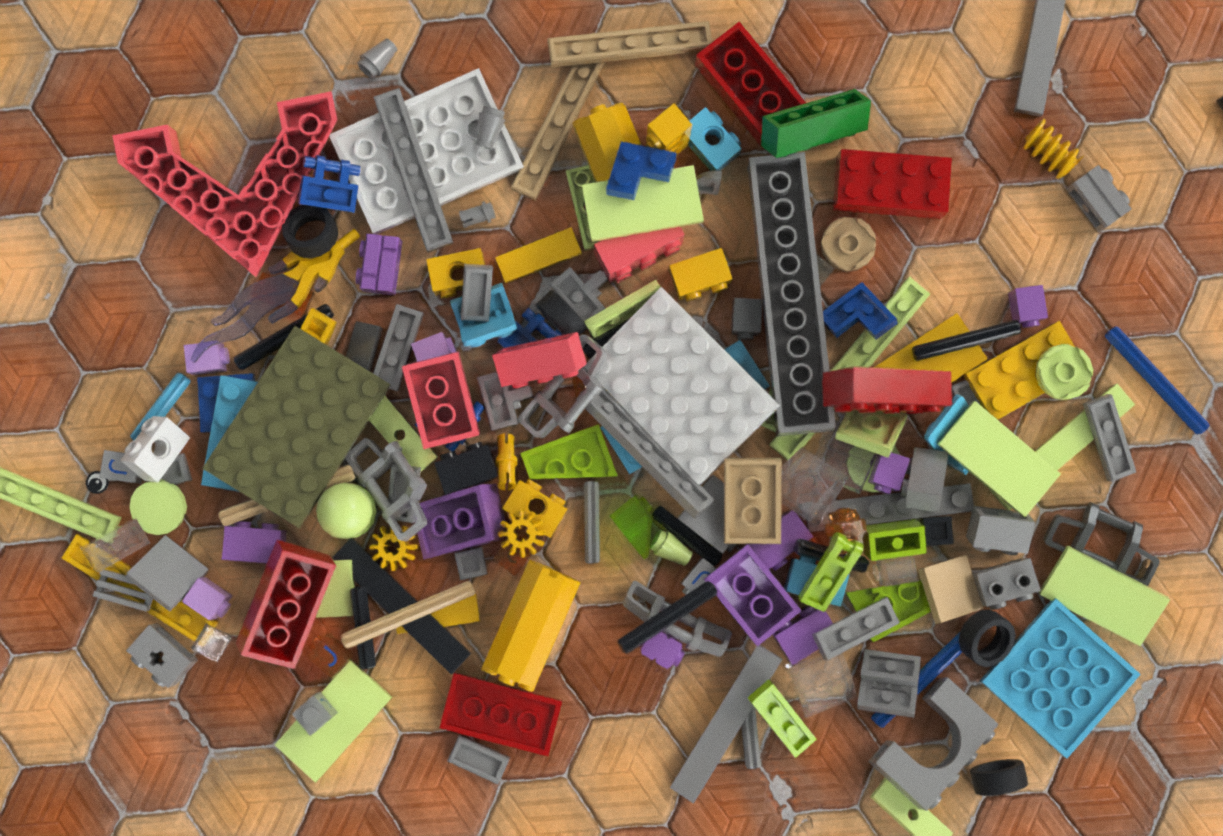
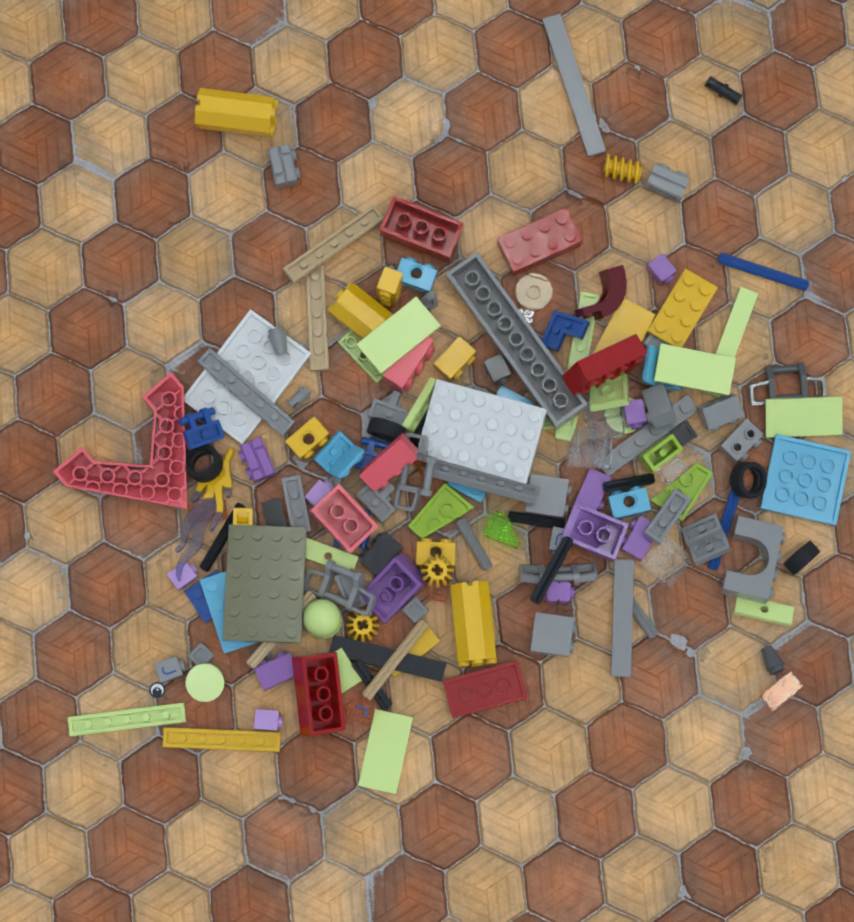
camera: 30 degrees left, 5 degrees down
clear brick [81,519,150,572] -> none
light grey tile [93,569,153,612] -> none
white brick [120,416,190,483] -> none
light grey tile [126,535,209,612] -> none
light grey brick [126,623,198,688] -> none
medium azure axle [130,373,191,440] -> none
clear tile [191,624,232,662] -> none
light grey brick [292,692,338,736] -> none
light grey cone [357,38,397,79] -> none
light grey tile [447,734,510,784] -> none
light grey tile [461,264,493,322] -> none
yellow tile [495,227,582,284] -> none
yellow pin [495,433,518,490] -> none
blue plate [606,141,676,200] -> none
yellowish green cone [649,530,693,566] -> none
tan tile [724,458,782,544] -> none
lime plate [747,679,817,758] -> none
green brick [761,89,871,158] -> none
lime plate [798,532,864,612] -> none
clear orange brick [824,508,867,555] -> none
black axle [912,320,1021,361] -> none
tan tile [918,555,984,624] -> none
yellowish green tile [1035,344,1093,400] -> none
light grey tile [1083,394,1136,482] -> none
none -> light grey piece [530,612,577,658]
none -> dark red arch [574,265,627,320]

